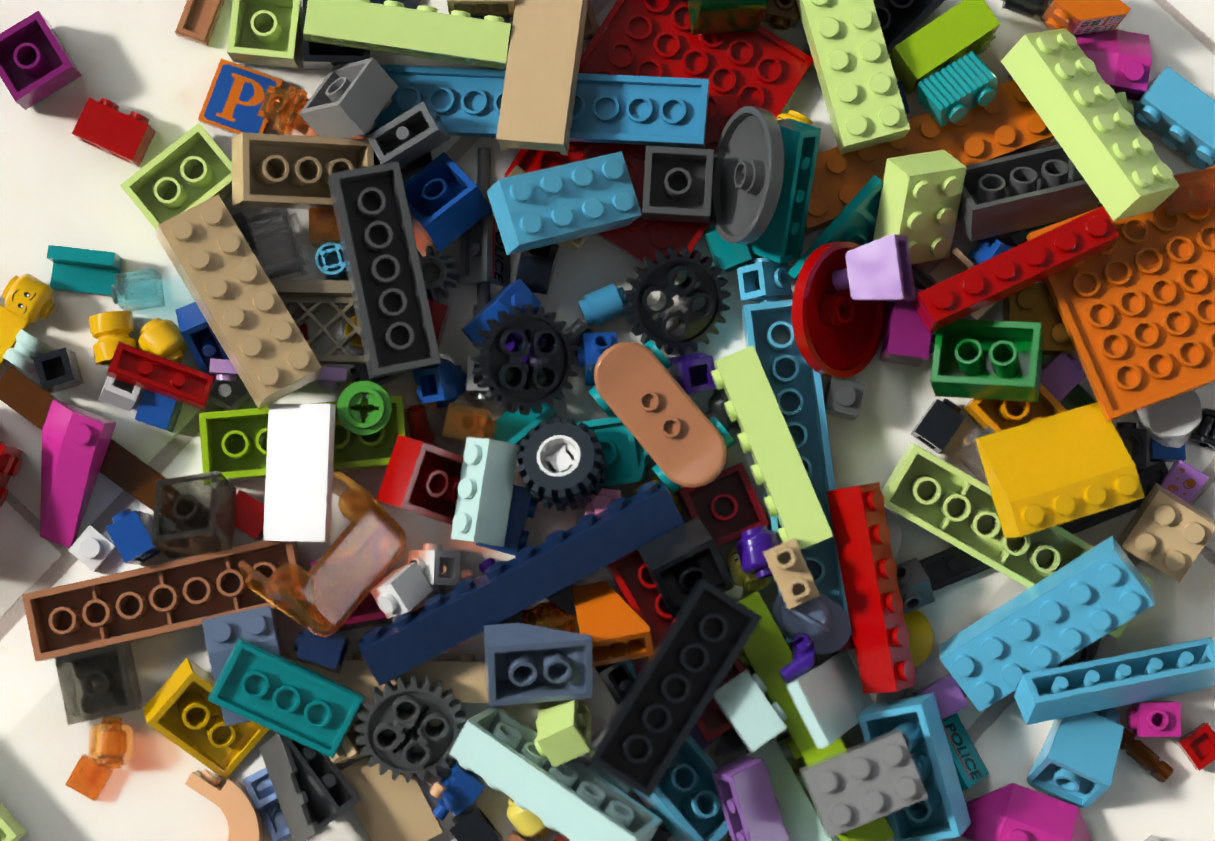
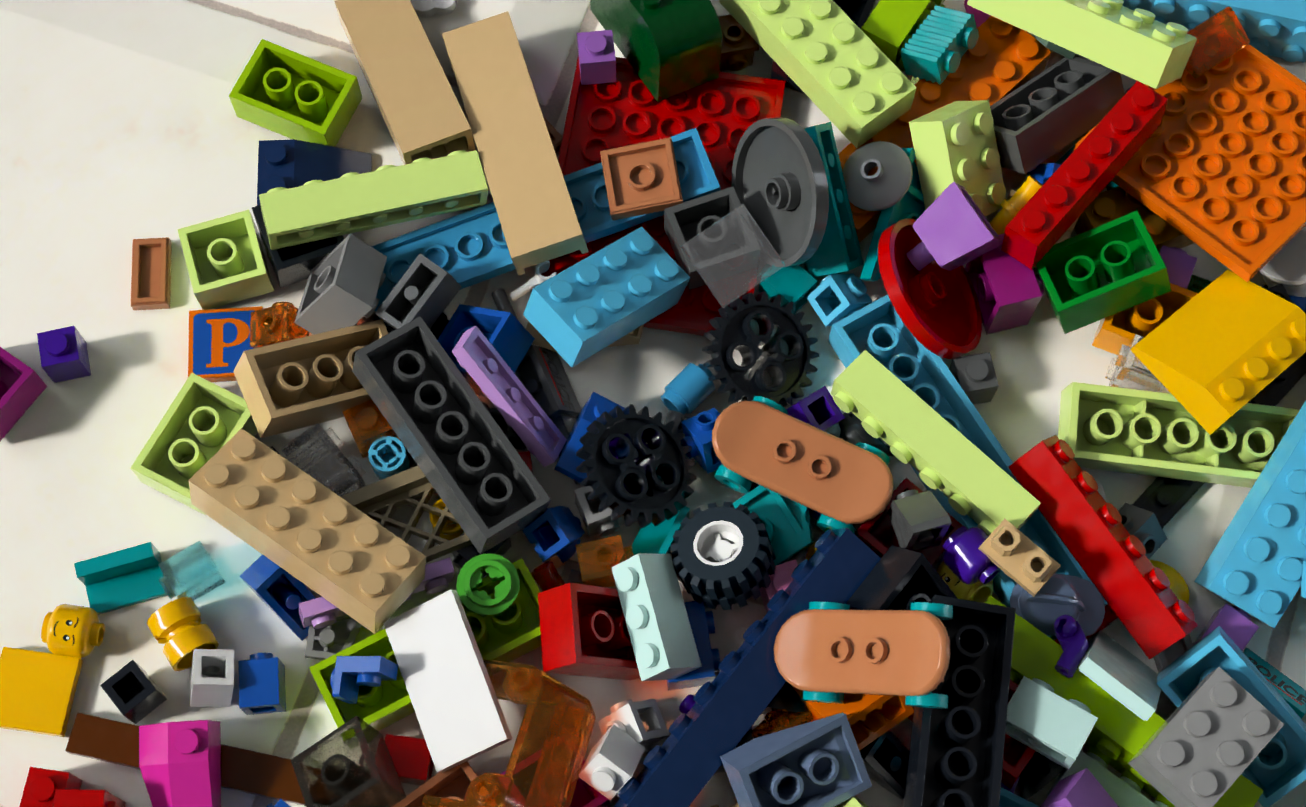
camera: 25 degrees left, 15 degrees down
light aqua wheel [3,329,50,375] -> none
red brick [72,98,156,167] -> none
red tile [106,342,216,410] -> none
yellow head [138,318,188,364] -> none
black slope [516,244,561,295] -> none
black brick [910,399,965,453] -> none
none -> dark purple brick [37,326,91,383]
none -> blue bracket [330,656,398,704]
none -> lavender plate [452,326,567,467]
none -> white hand [509,261,557,301]
none -> nougat tile [600,137,683,221]
none -> clear tile [681,204,786,308]
none -> nougat piece [773,602,953,709]
none -> light grey dish [842,141,913,211]
none -> dark grey slope [888,489,952,551]
none -> yellow pin [990,175,1043,235]

